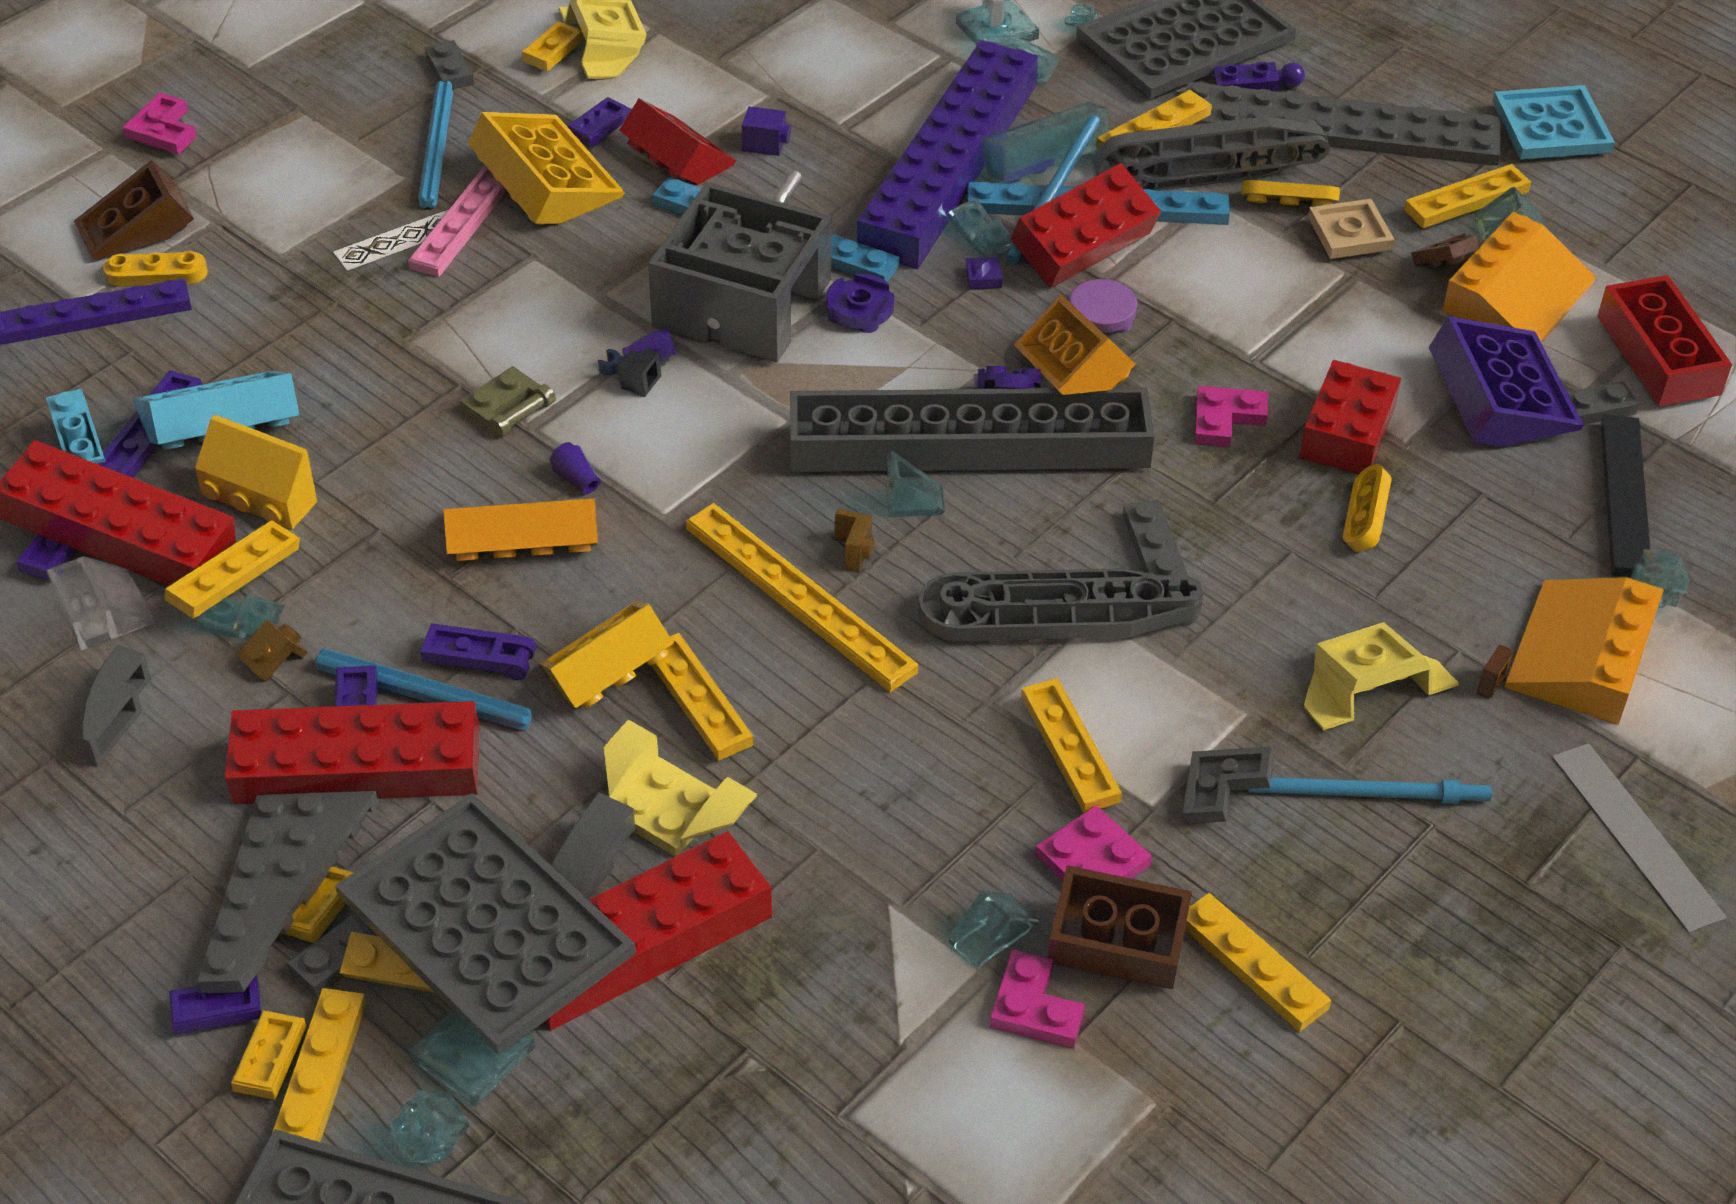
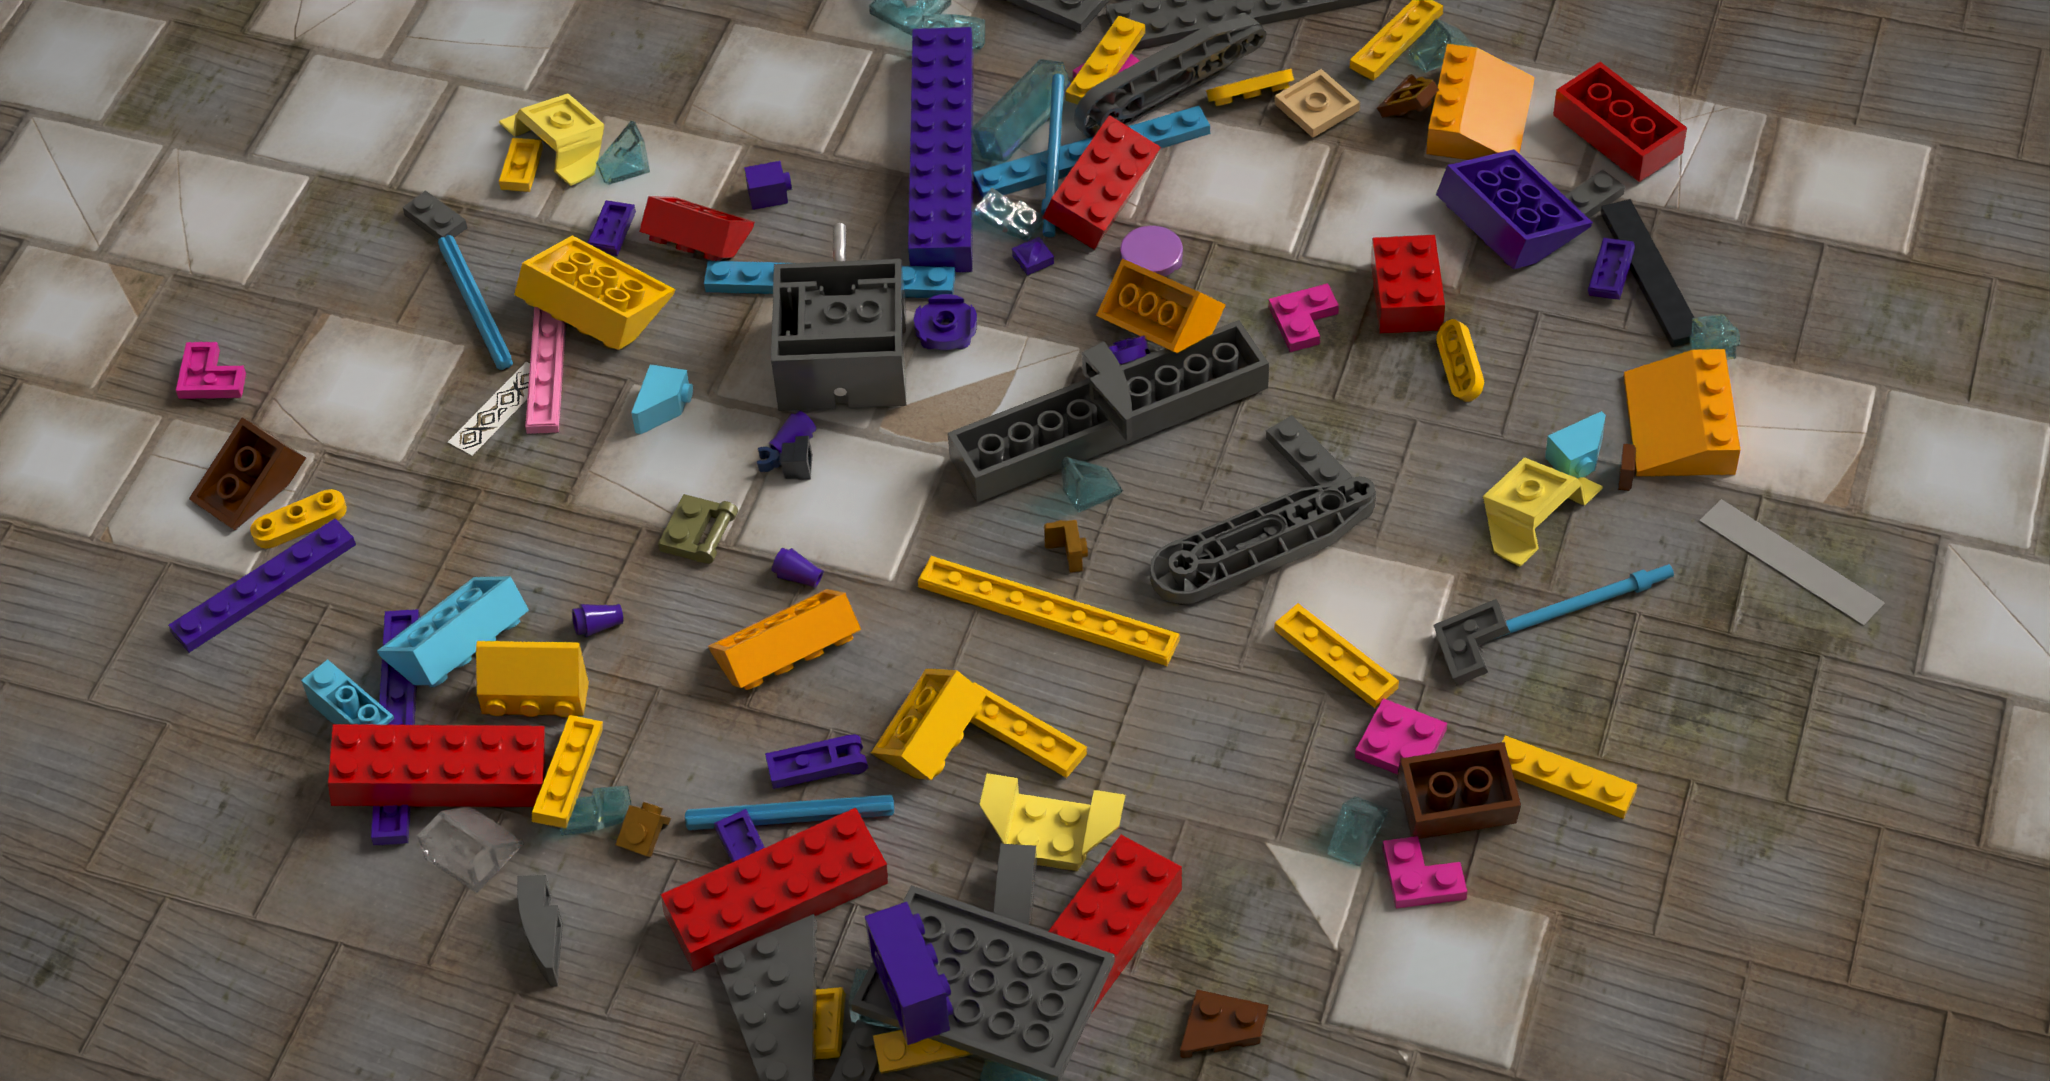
camera: 20 degrees left, 5 degrees up
none -> dark purple cone [572,604,624,637]
none -> clear light blue slope [596,121,650,185]
none -> medium azure slope [631,364,693,434]
none -> dark purple brick [865,902,953,1045]
none -> dark grey slope [1082,341,1132,441]
none -> reddish brown wing [1180,990,1268,1058]
none -> medium azure slope [1545,411,1606,479]
none -> dark purple plate [1588,238,1635,300]

